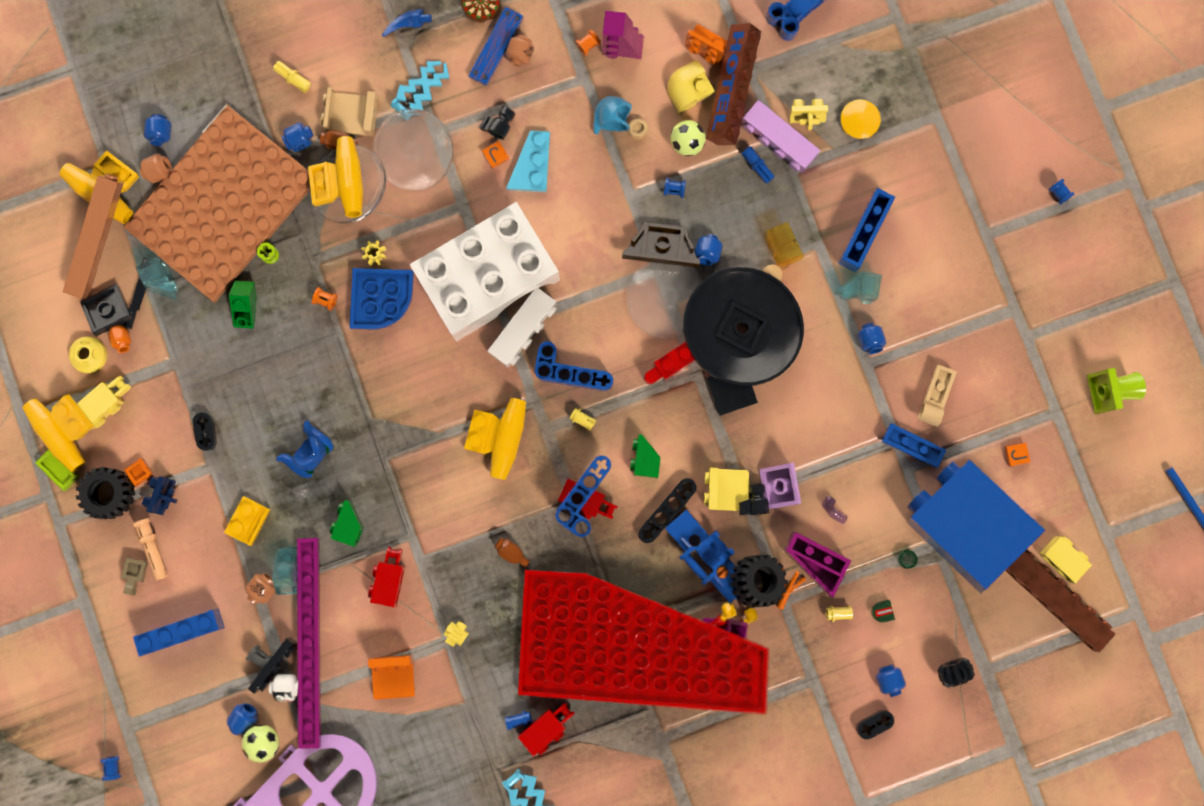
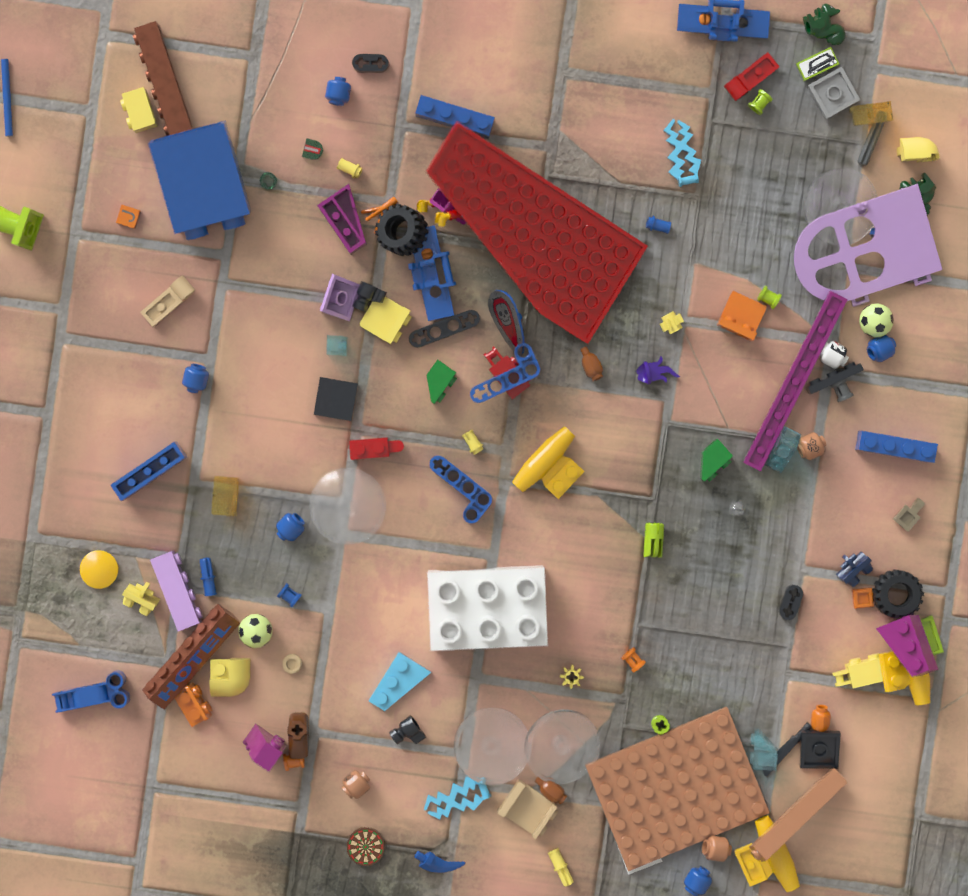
camera: 150 degrees left, 5 degrees up
light yellow piece [69,337,107,373] -> none
light nougat pin [132,518,168,581] -> none
yellow plate [224,496,271,546] -> none
green slope [229,281,257,329] -> none
blue hair [276,420,333,478] -> none
blue head [282,122,314,152] -> none
yellow plate [308,136,363,218] -> none
blue plate [350,268,414,330] -> none
red brick [368,546,405,607] -> none
blue tile [469,7,523,86] -> none
orange tile [482,141,509,169] -> none
white brick [488,288,557,368] -> none
red brick [517,702,575,757] -> none
dark azure piece [593,96,632,135] -> none
wing [622,222,700,268] -> none
black dish [683,267,804,386] -> none
tan tile [763,264,783,281] -> none
arm [822,496,848,524] -> none
clear light blue slope [835,271,882,304] -> none
blue plate [881,423,946,469] -> none
black gear [937,658,975,688] -> none
none -> reddish brown piece [287,712,309,759]
none -> clear light blue brick [326,335,347,356]
none -> blue brick [415,95,495,139]
none -> shield [488,290,525,355]
none -> dark purple piece [636,356,680,385]
none -> lime arm [643,522,664,558]
none -> lime bush [757,285,782,309]
none -> magenta wedge [876,615,938,677]

